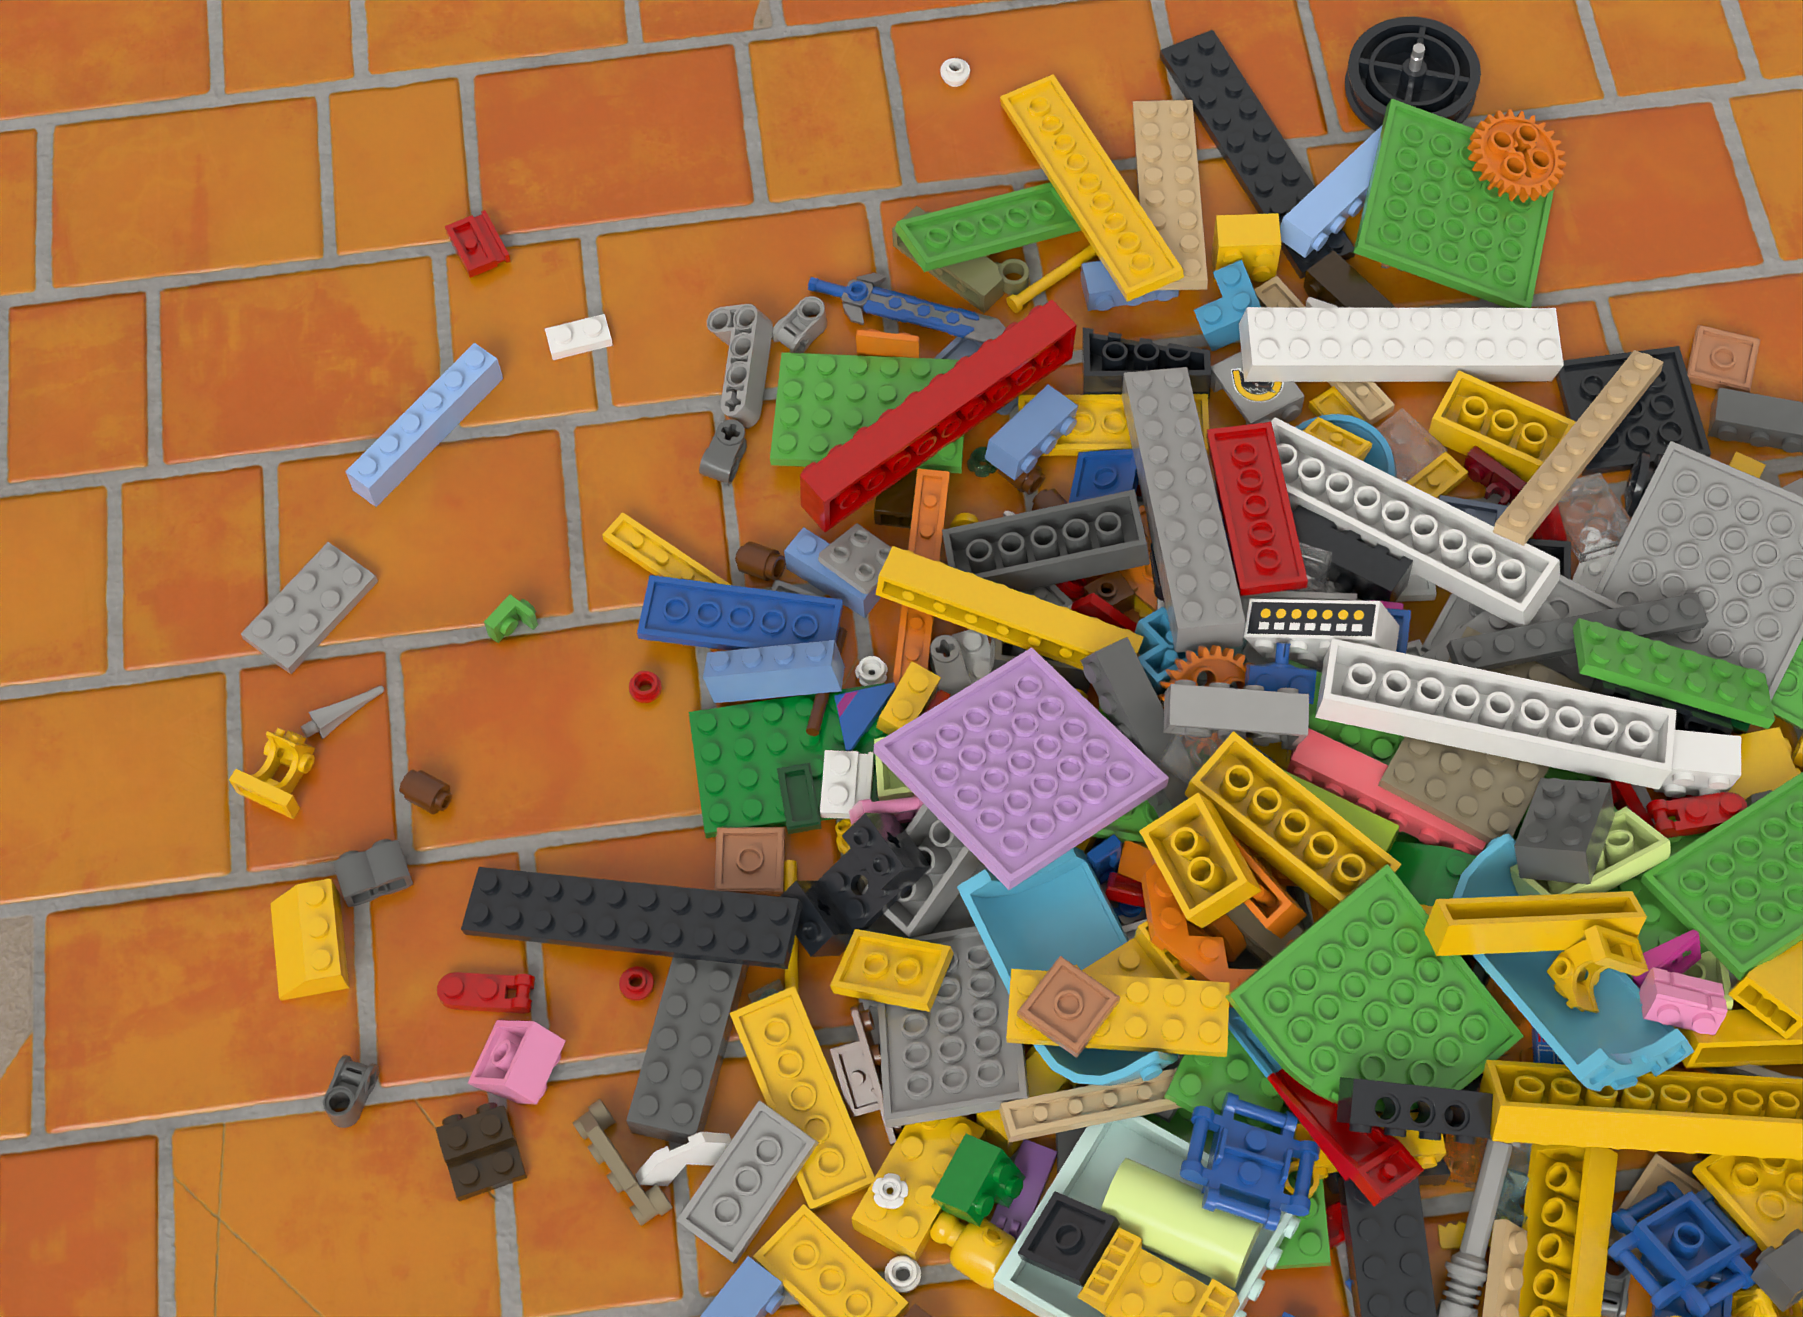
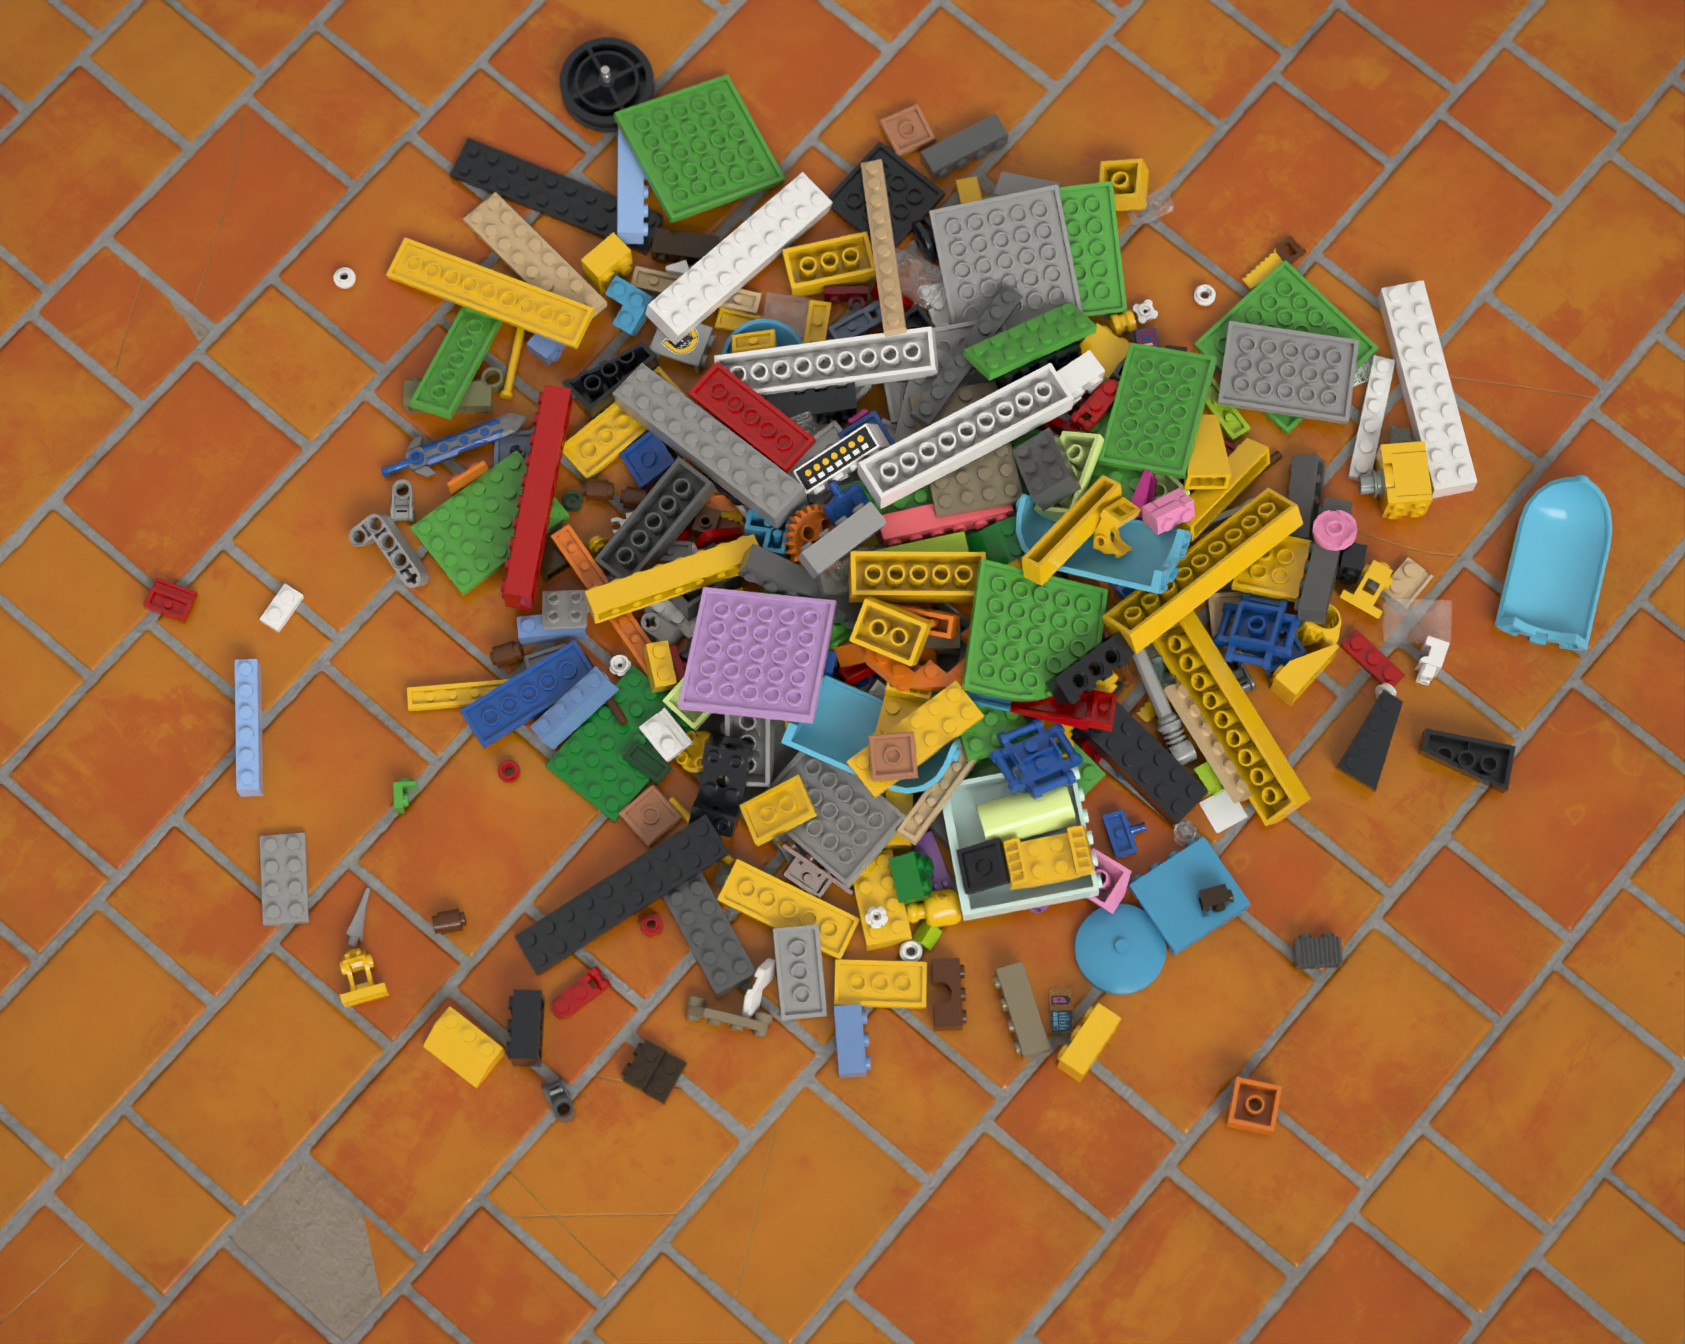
camera: 45 degrees left, 10 degrees up
dark grey brick [333,839,413,907] -> none
bright pink slope [468,1020,565,1104] -> none
dark grey piece [699,419,747,484] -> none
blue tile [834,682,896,751] -> none
bright pink plate [849,794,923,825] -> none
medium blue brick [985,384,1078,481] -> none
orange gear [1467,109,1566,203] -> none
none -> black brick [506,989,545,1067]
none -> lime slope [912,921,942,952]

